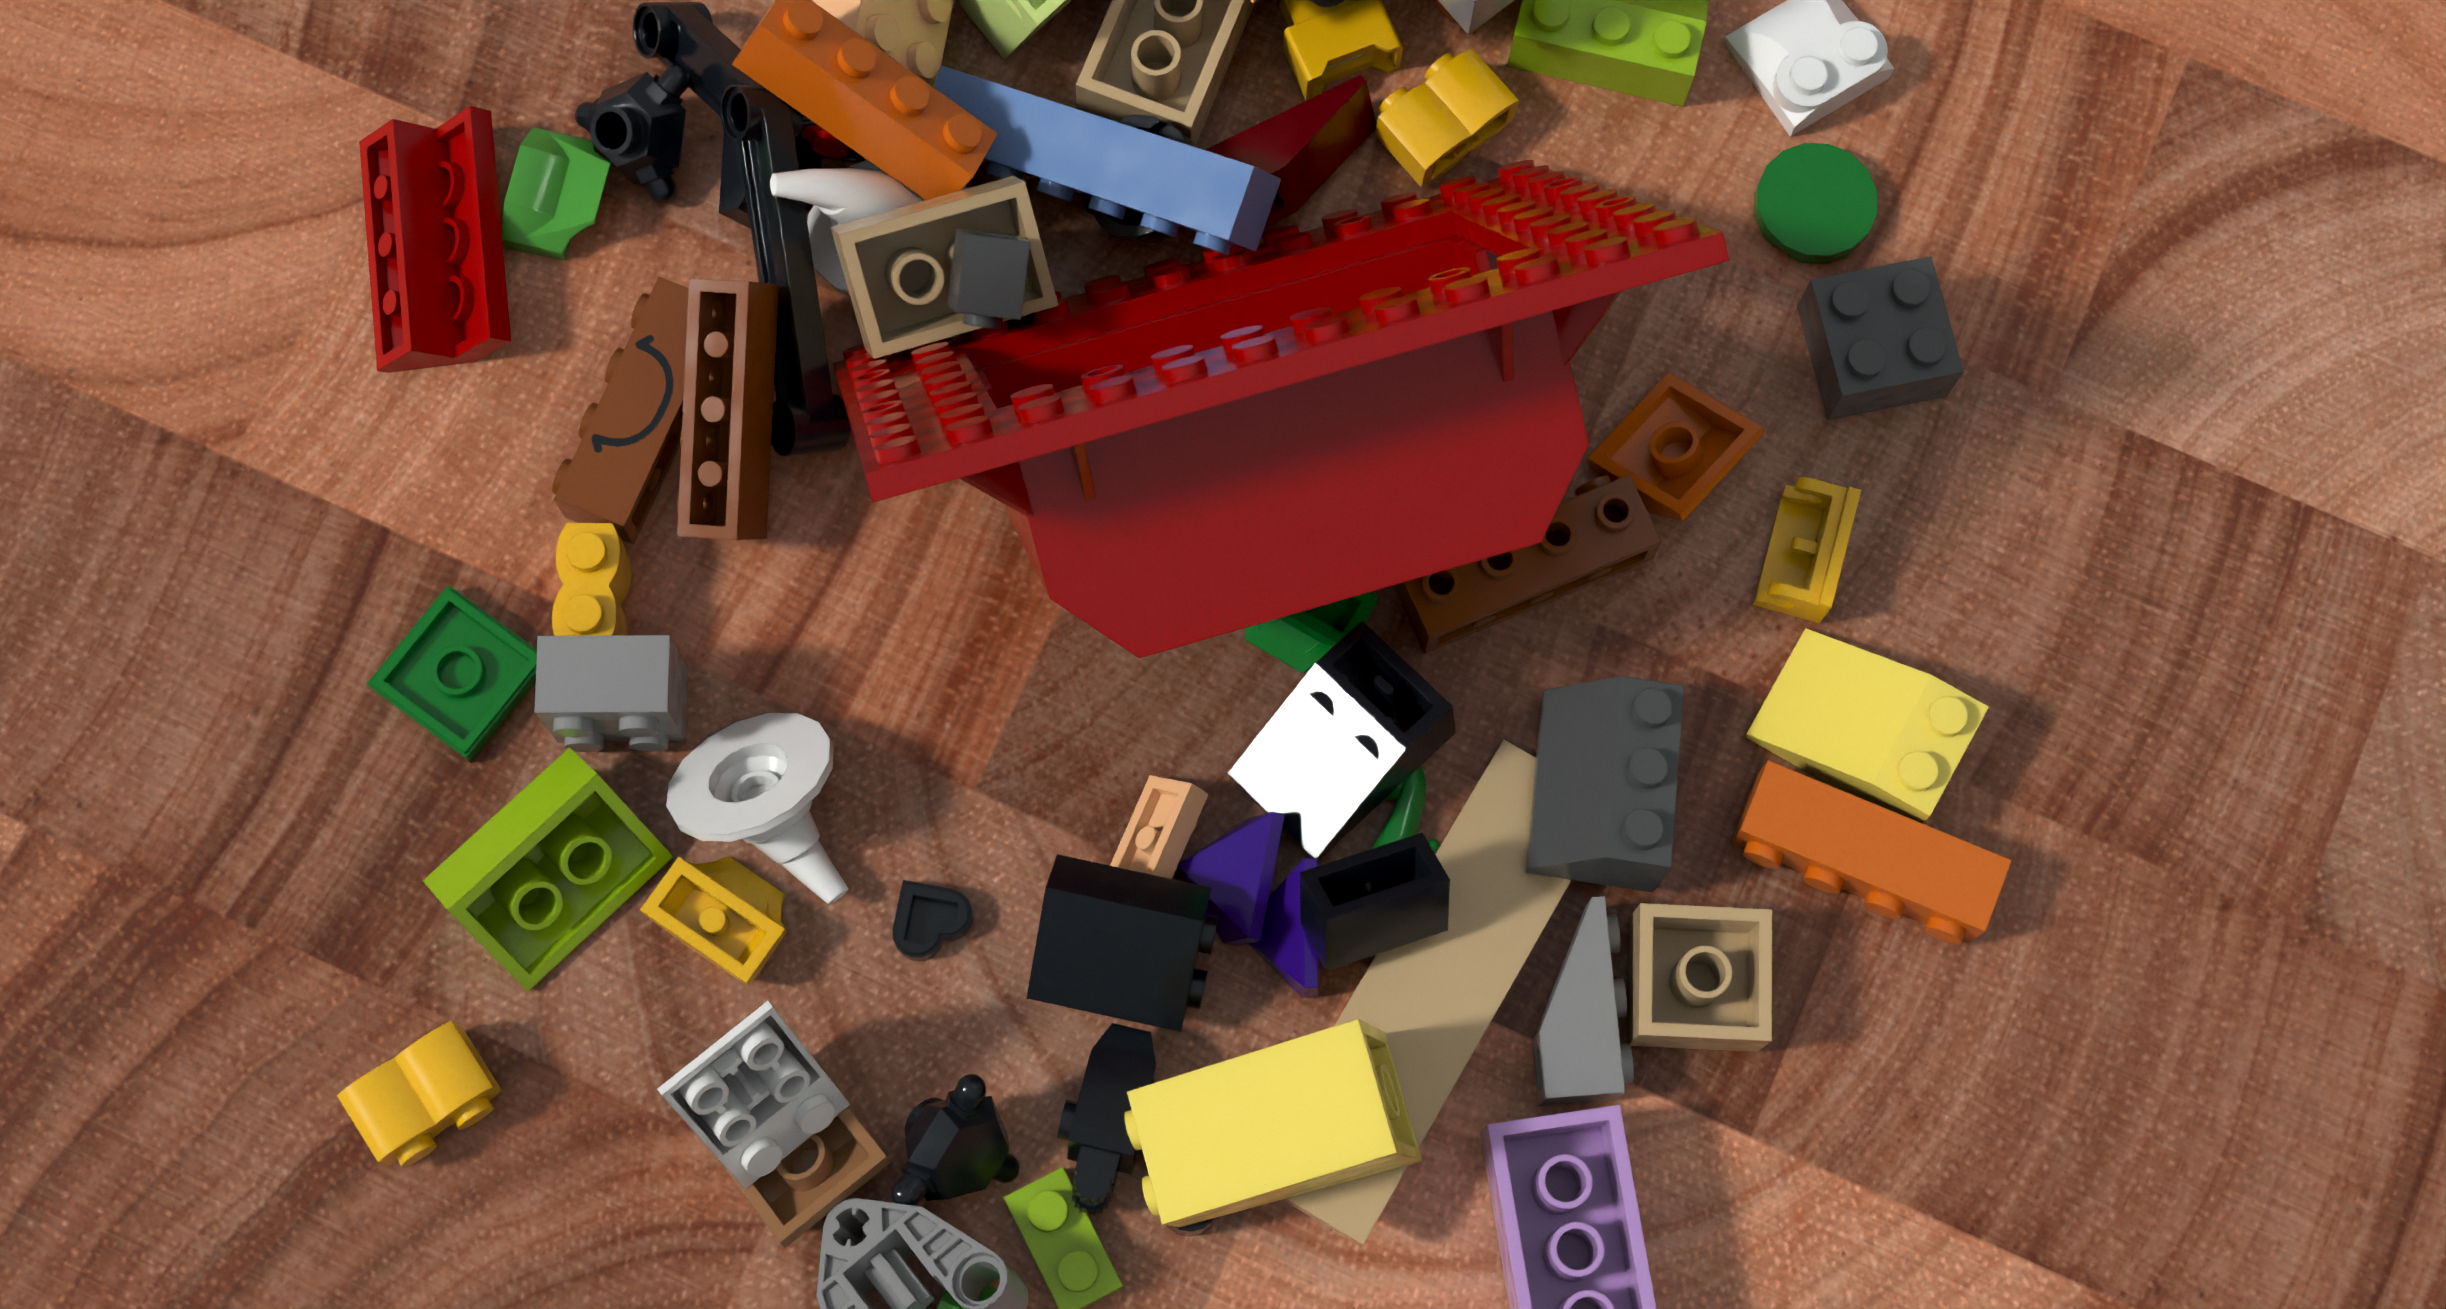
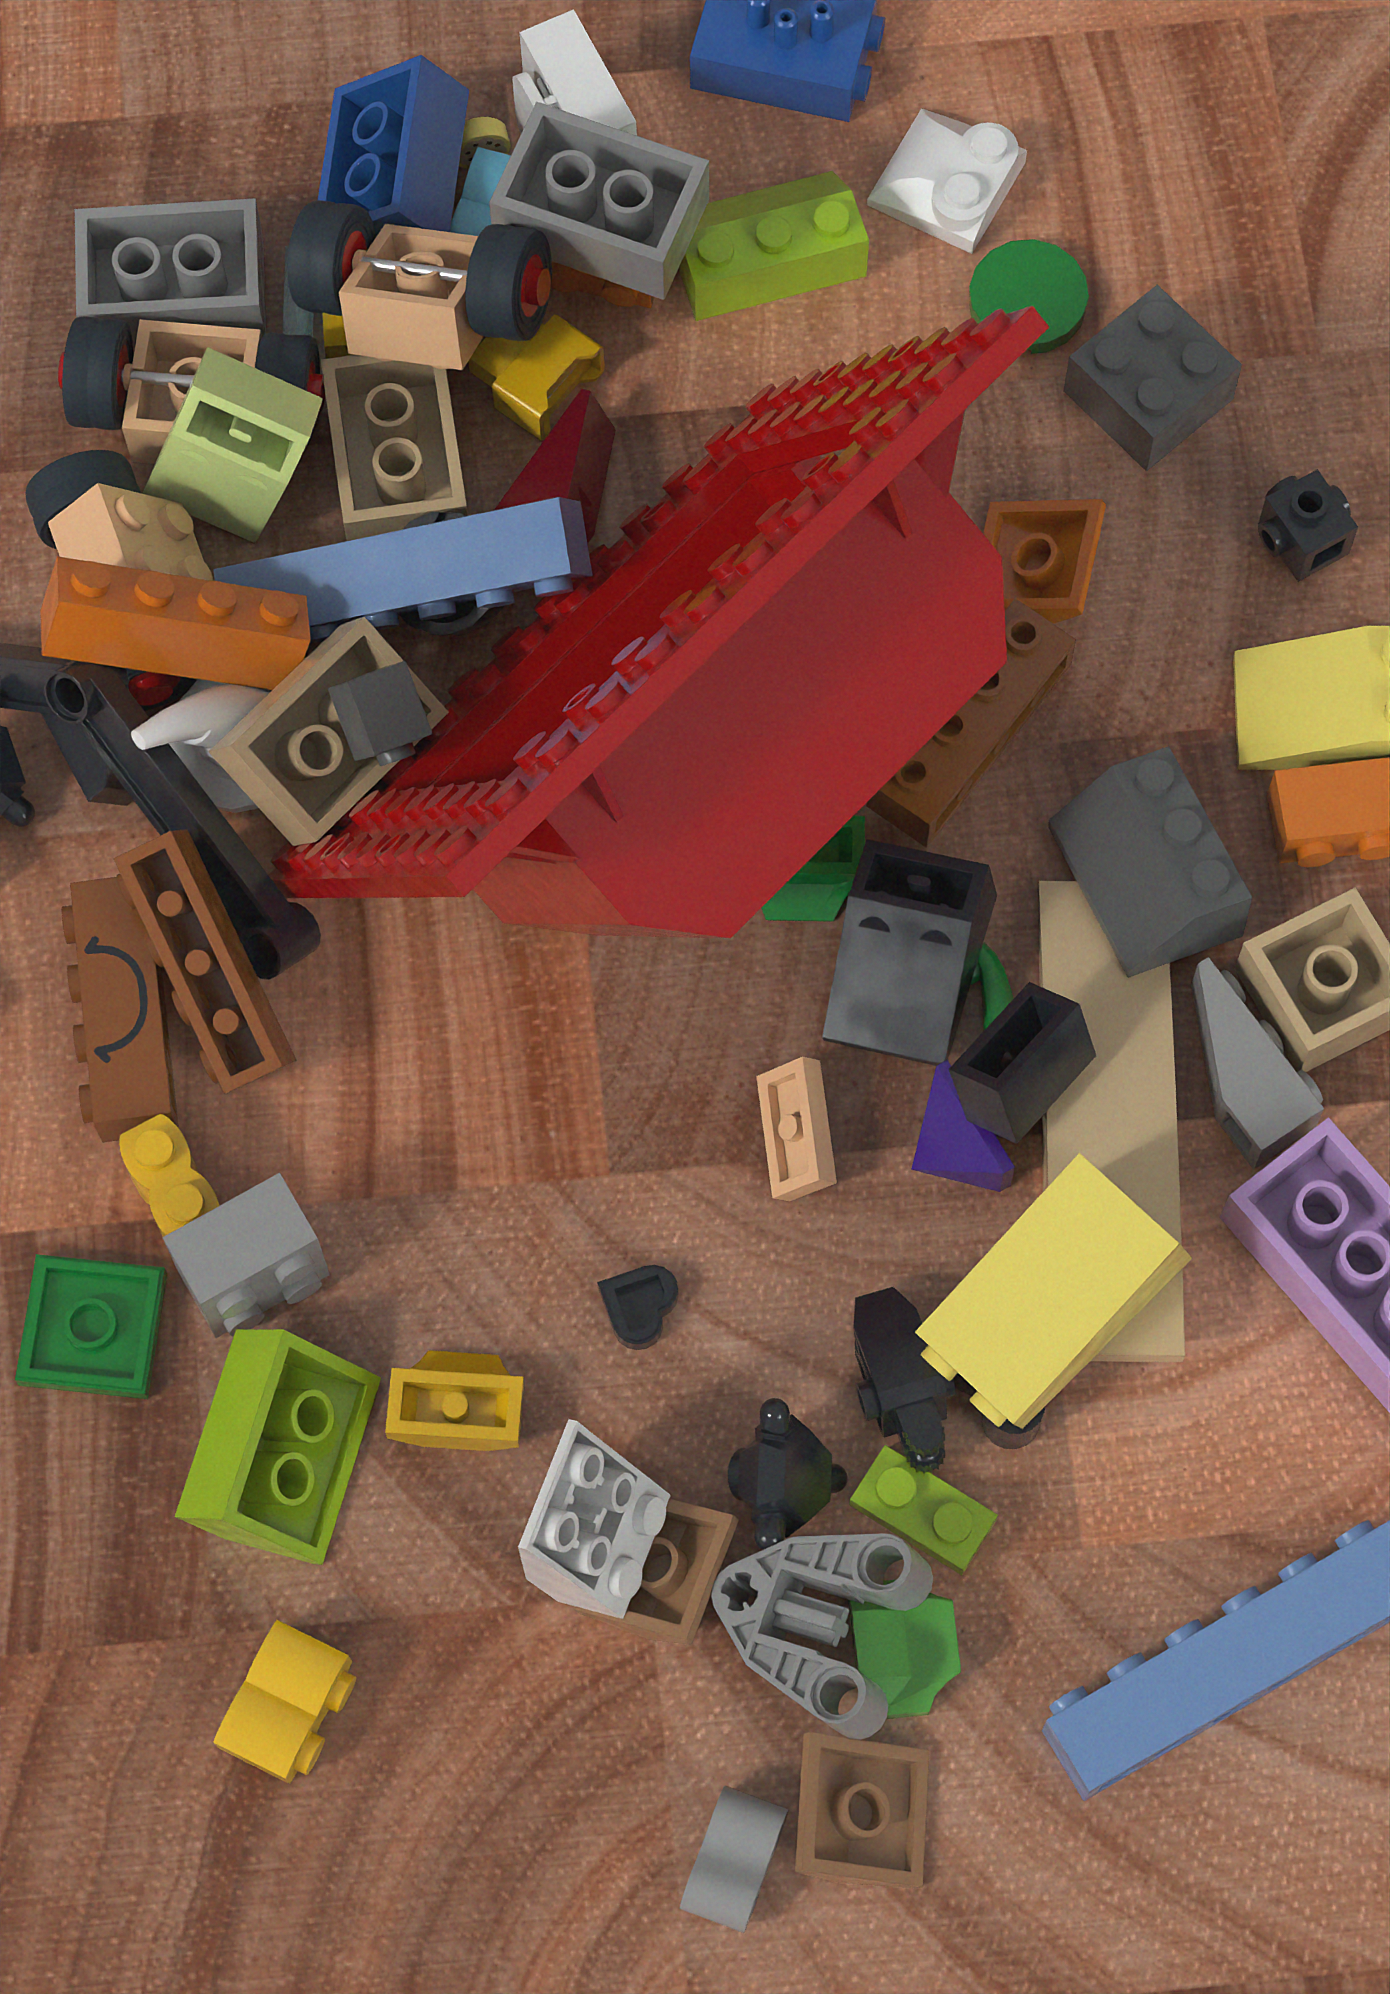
camera: 25 degrees left, 5 degrees down
white piece [666,713,849,904] -> none
black brick [1027,854,1219,1032] -> none
dark purple slope [1178,811,1285,946] -> none
yellow brick [1375,48,1519,188] -> none
yellow hinge [1753,477,1861,624] -> none
none -> black brick [1258,469,1358,582]

